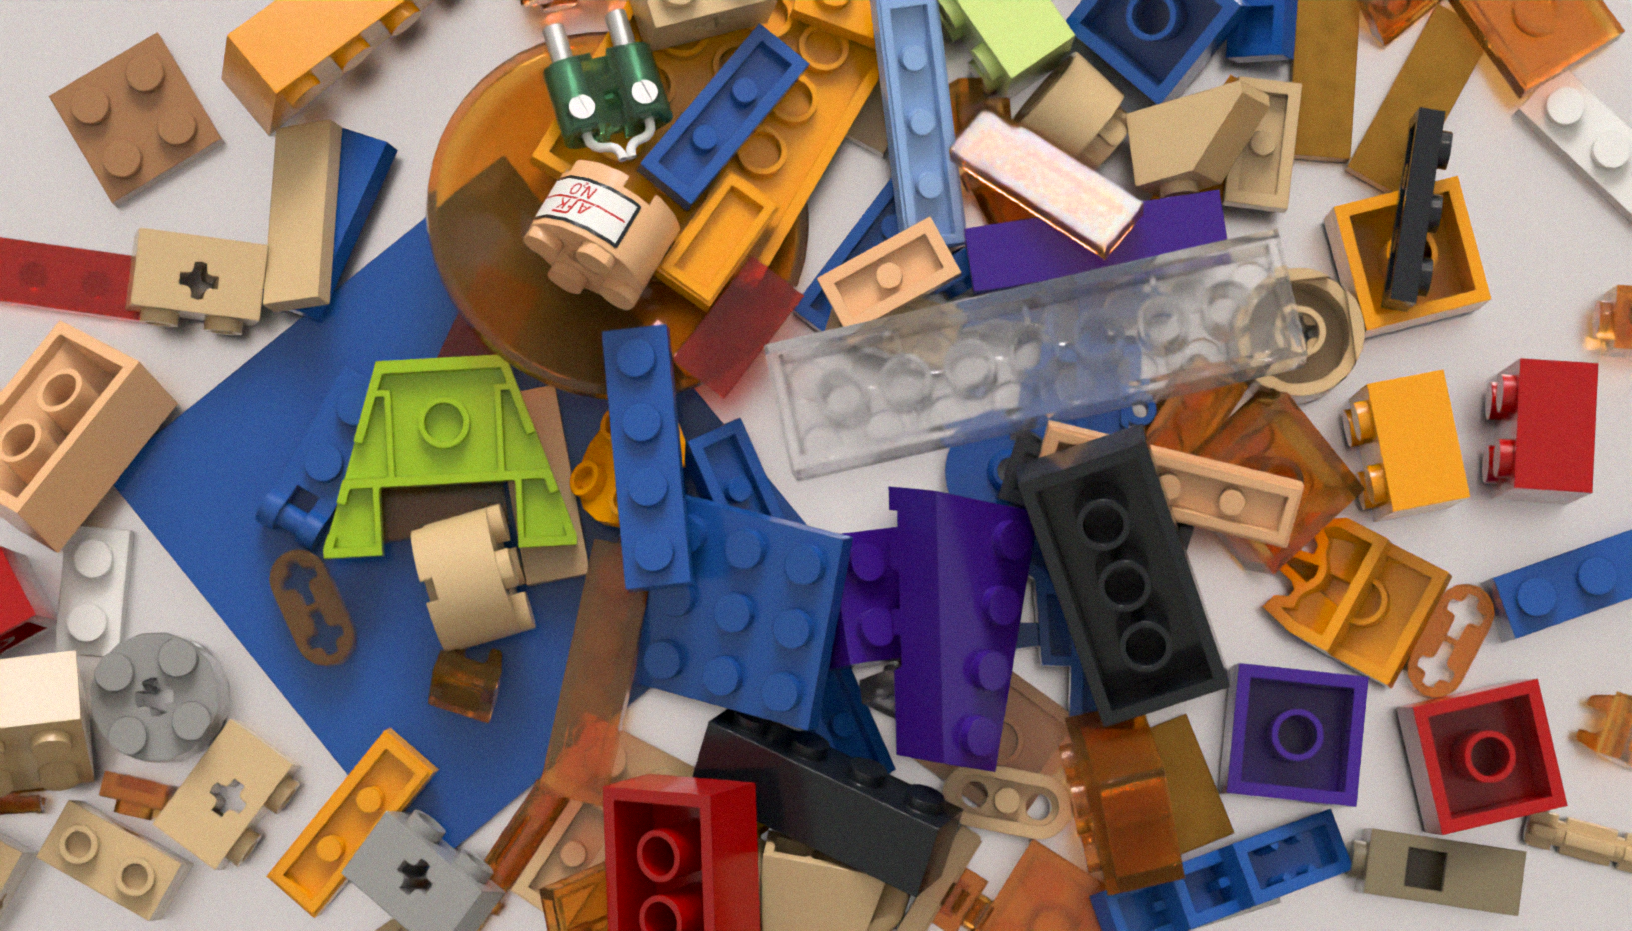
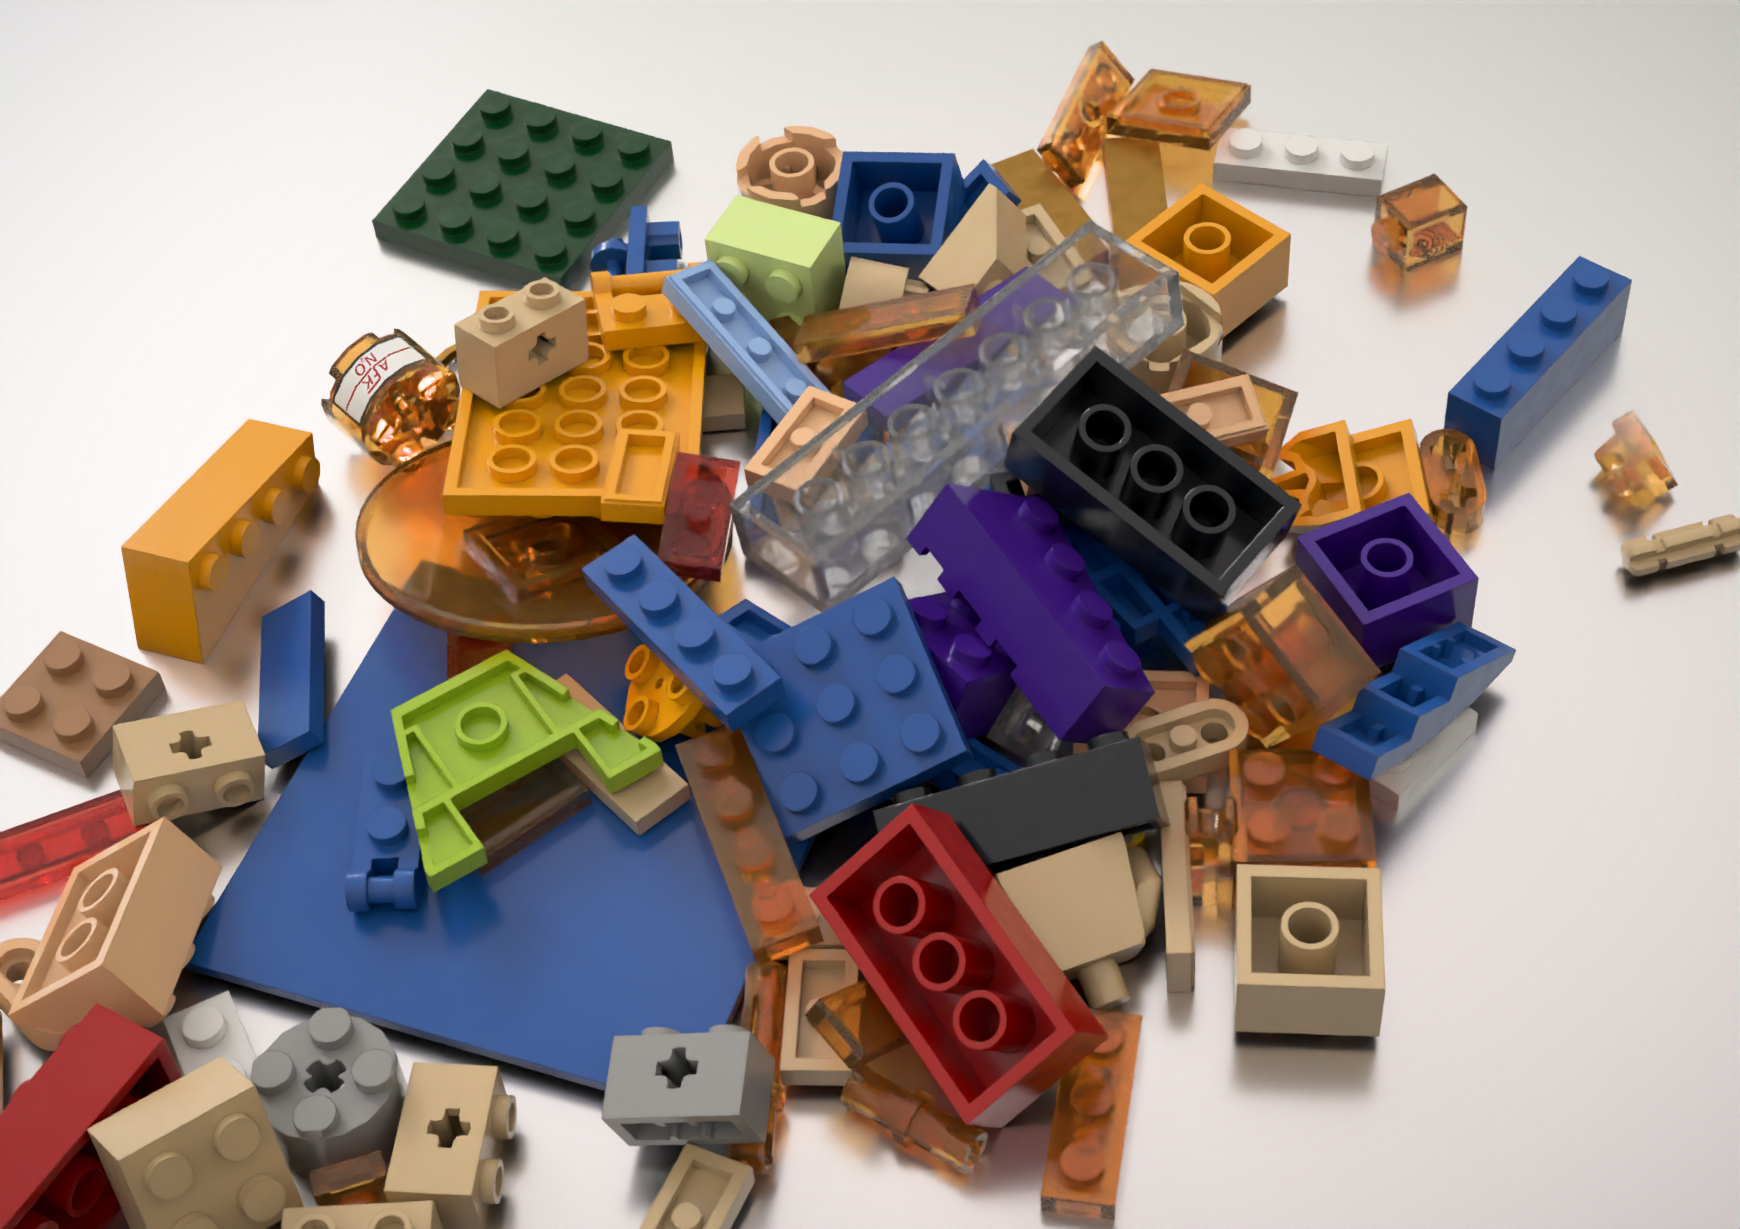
camera: 25 degrees left, 35 degrees down
tan tile [263,119,342,312] -> none
light orange tile [266,728,439,918] -> none
clear orange beam [269,549,358,667] -> none
tan brick [411,503,536,652] -> none
clear orange tile [428,648,503,723] -> none
light nougat brick [523,160,680,311] -> none
clear green piece [542,9,673,162] -> none
blue plate [637,23,810,212] -> none
light orange brick [1342,369,1470,523] -> none
dark tan brick [1347,828,1527,916] -> none
black plate [1381,107,1453,312] -> none
red brick [1396,679,1568,835] -> none
red brick [1482,358,1599,504] -> none

